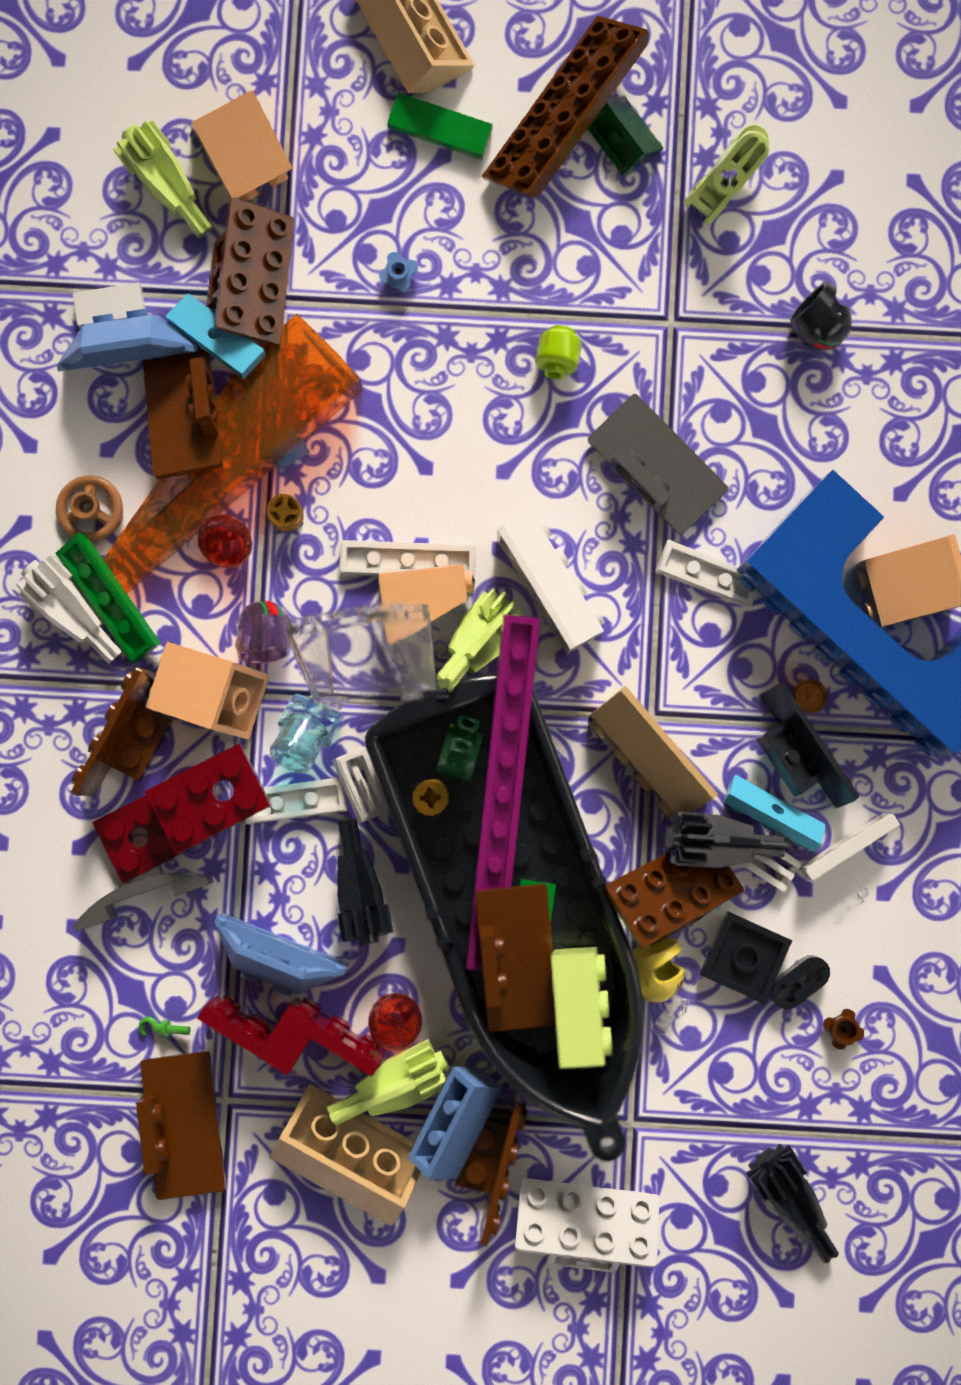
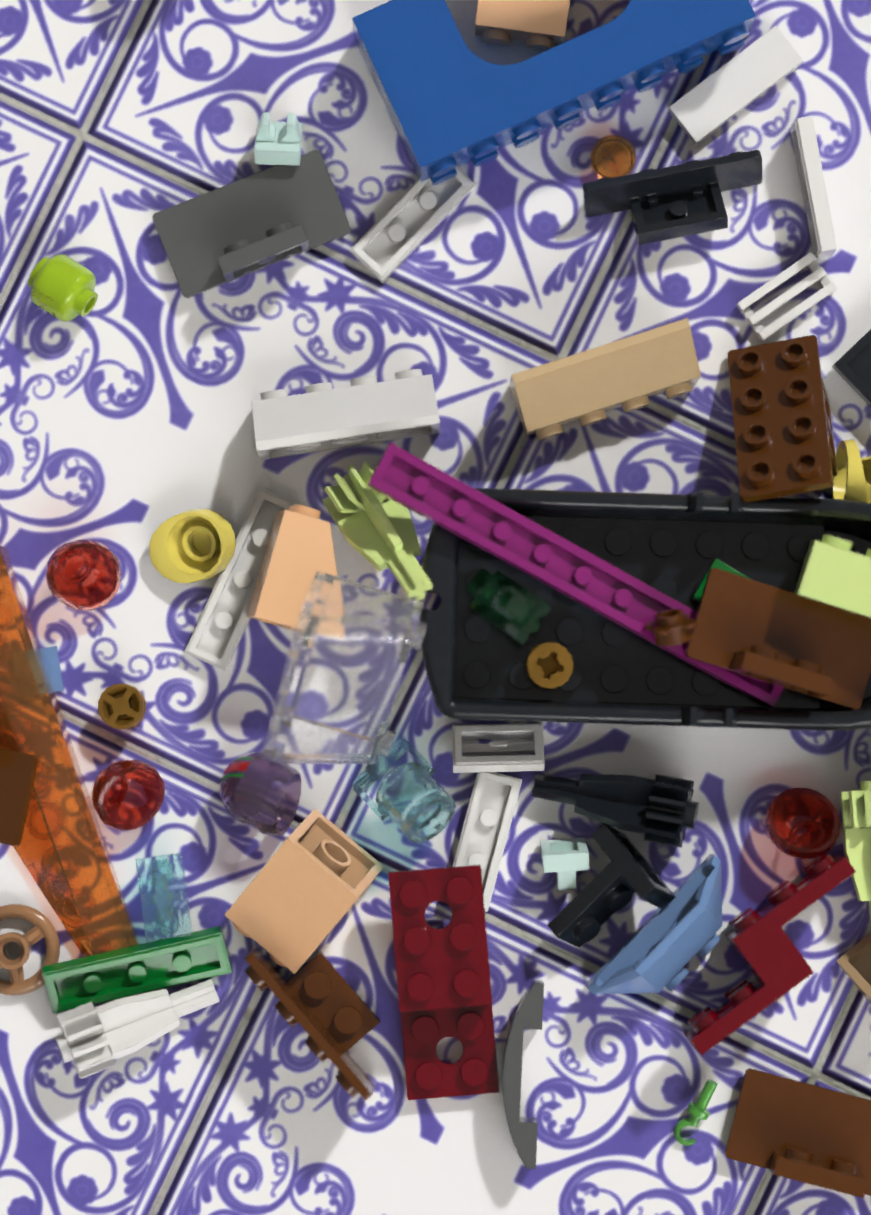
camera: 70 degrees left, 0 degrees up
black piece [664,812,788,868] -> none
medium azure tile [724,774,826,852] -> none
none -> clear red piece [46,539,122,611]
none -> clear light blue hips [135,853,193,941]
none -> light yellow hat [149,509,236,583]
none -> light aqua tile [254,112,303,166]
none -> light aqua tile [540,838,590,891]
none -> black bracket [548,823,676,948]
none -> reddish brown plate [645,609,697,647]
none -> white tile [668,26,803,145]

